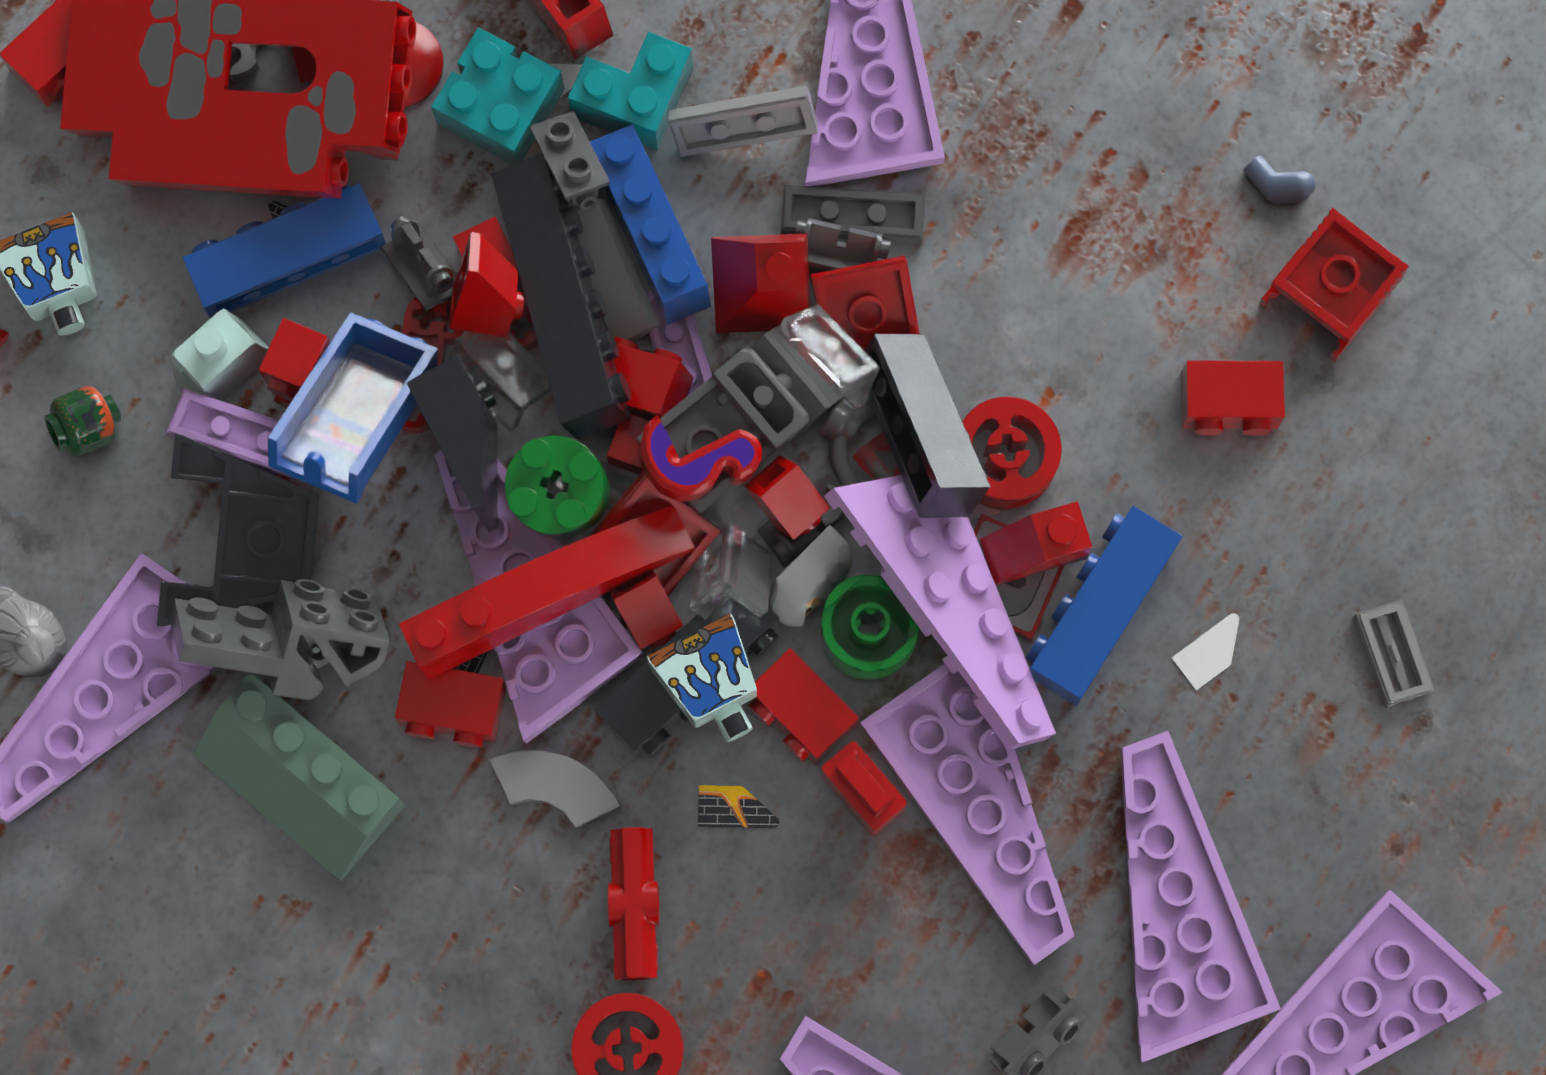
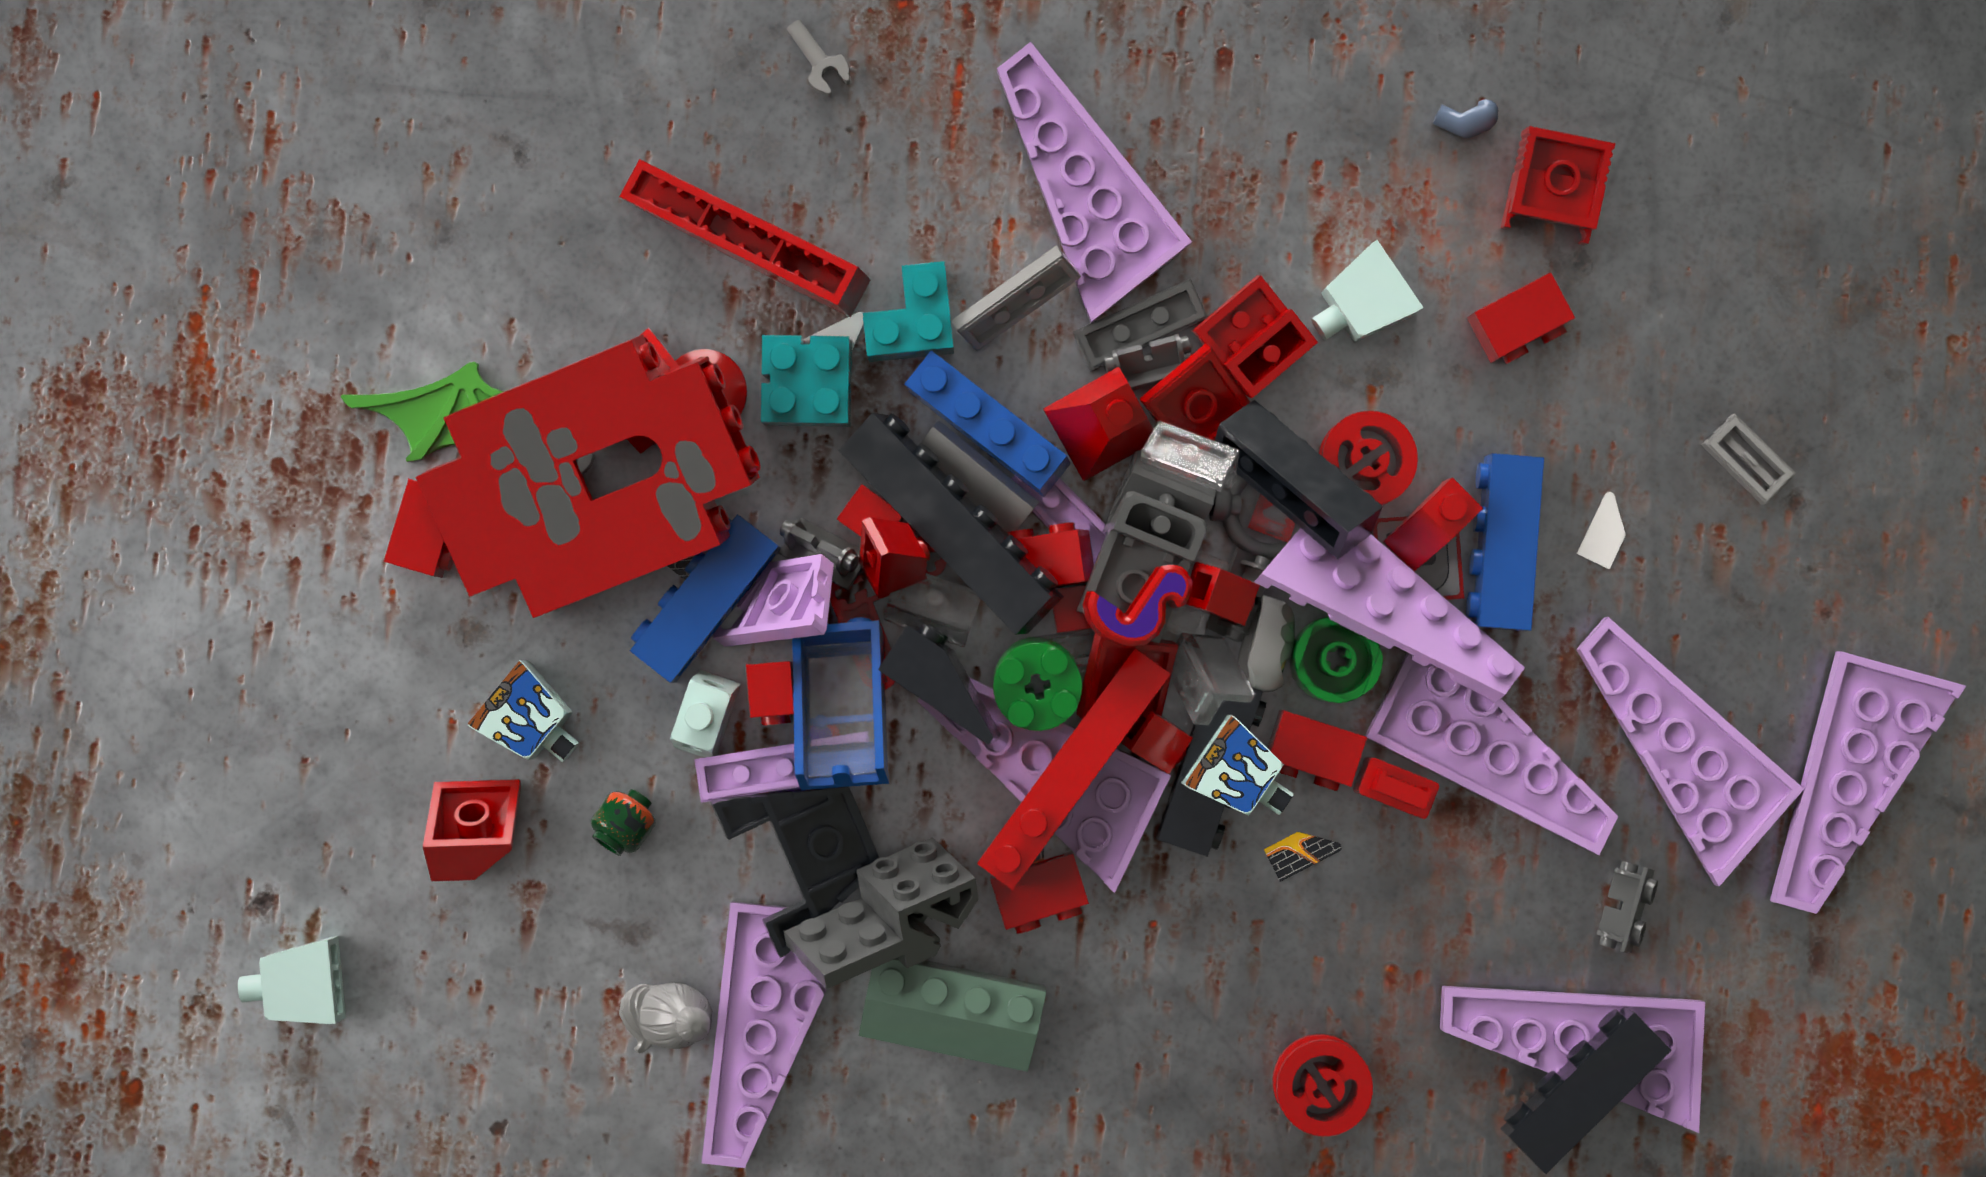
camera: 30 degrees left, 10 degrees up
light grey tile [490,750,621,829] -> none
dark grey hinge [529,111,610,210] -> none
red piece [608,827,660,981] -> none
none -> lavender wing [712,554,834,647]
none -> red brick [1192,275,1318,398]
none -> light aqua torso [1311,240,1424,342]

